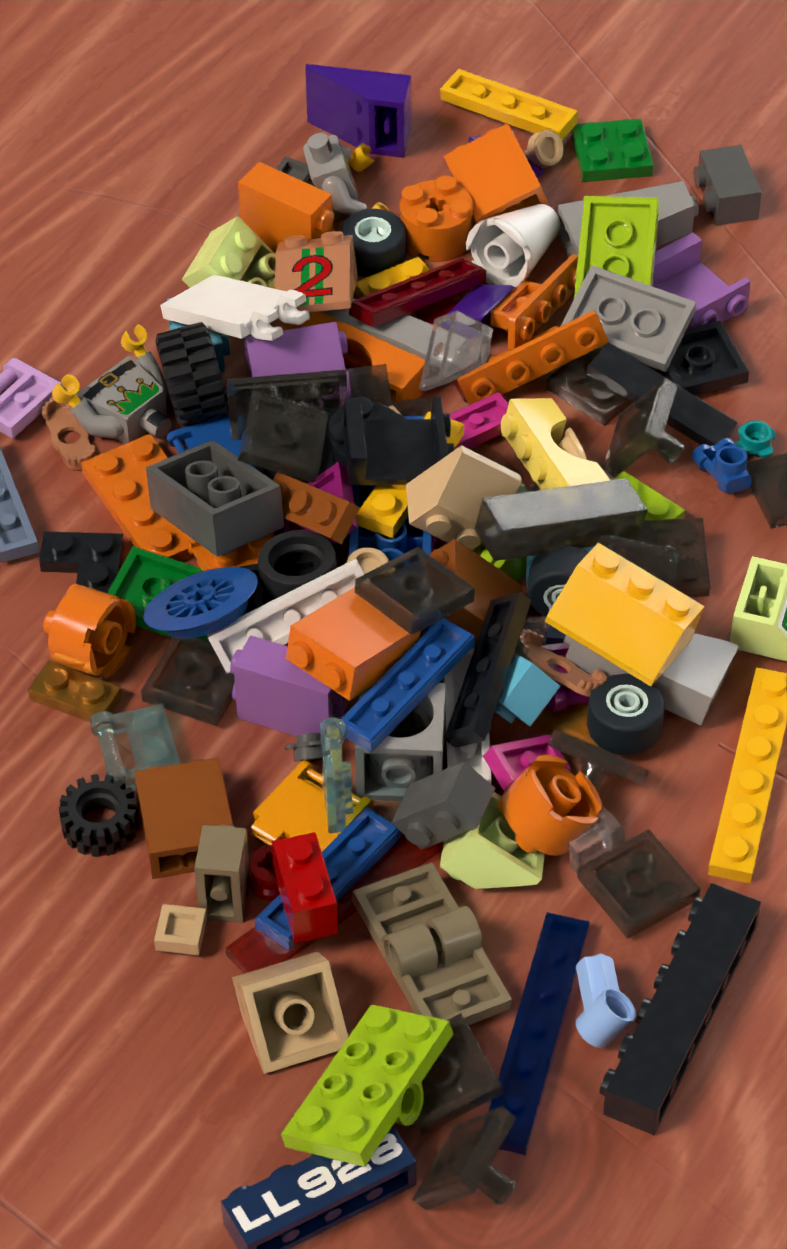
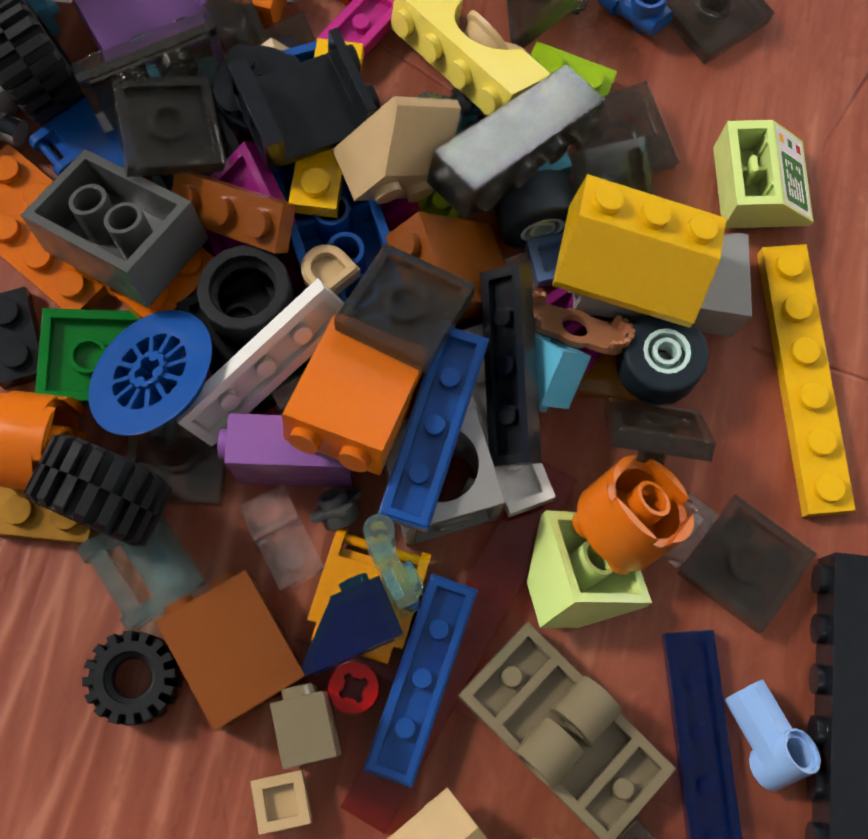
camera: 25 degrees left, 25 degrees up
red brick [272,832,338,943] -> none
dark grey brick [391,761,495,849] -> none
dark pink plate [483,735,571,791] -> none
none -> black tyre [24,435,173,546]
none -> clear slope [239,484,324,592]
none -> clear blue slope [302,573,404,678]

